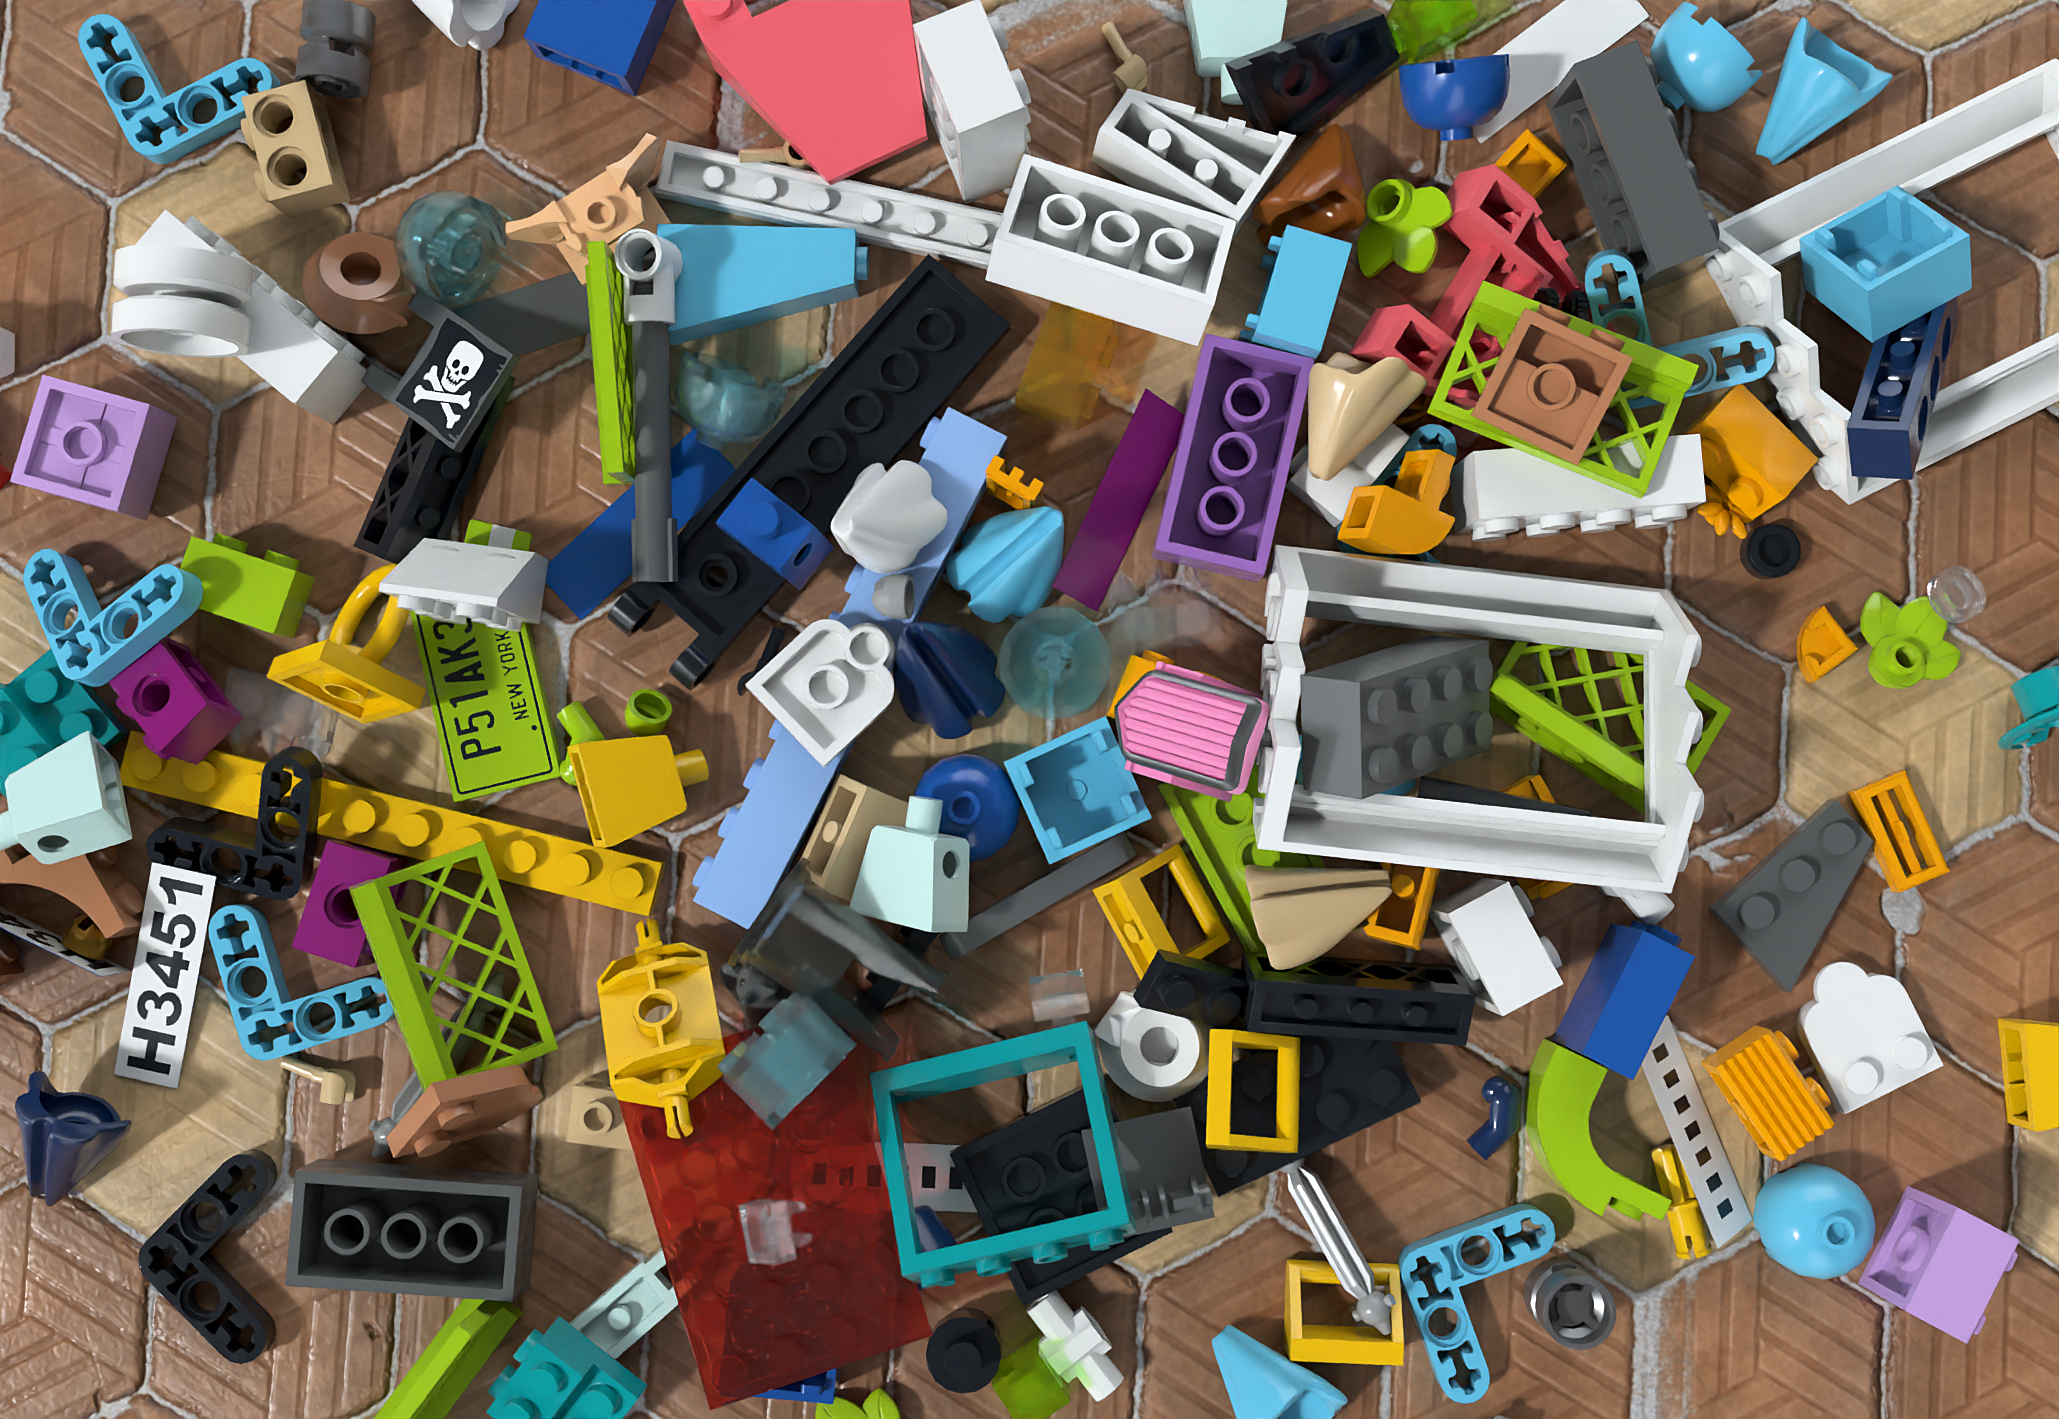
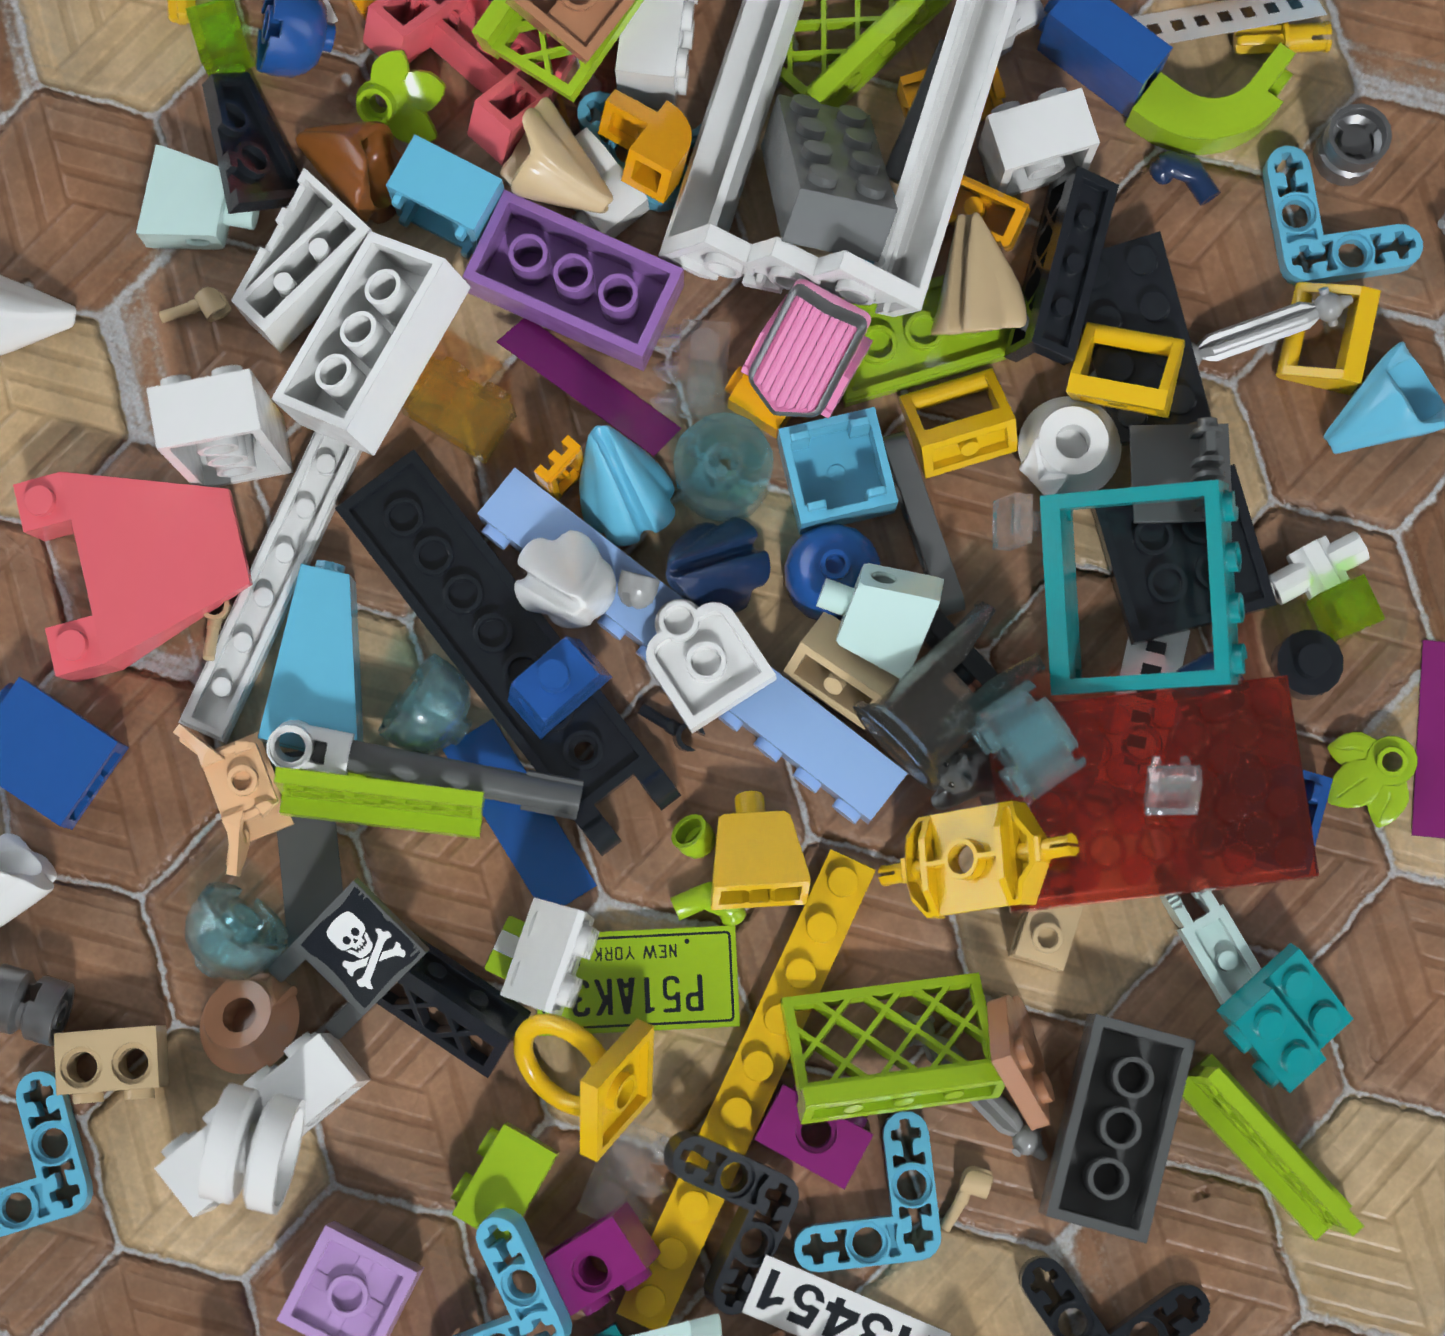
camera: 80 degrees left, 5 degrees down
black hinge [1133,949,1270,1034] -> none

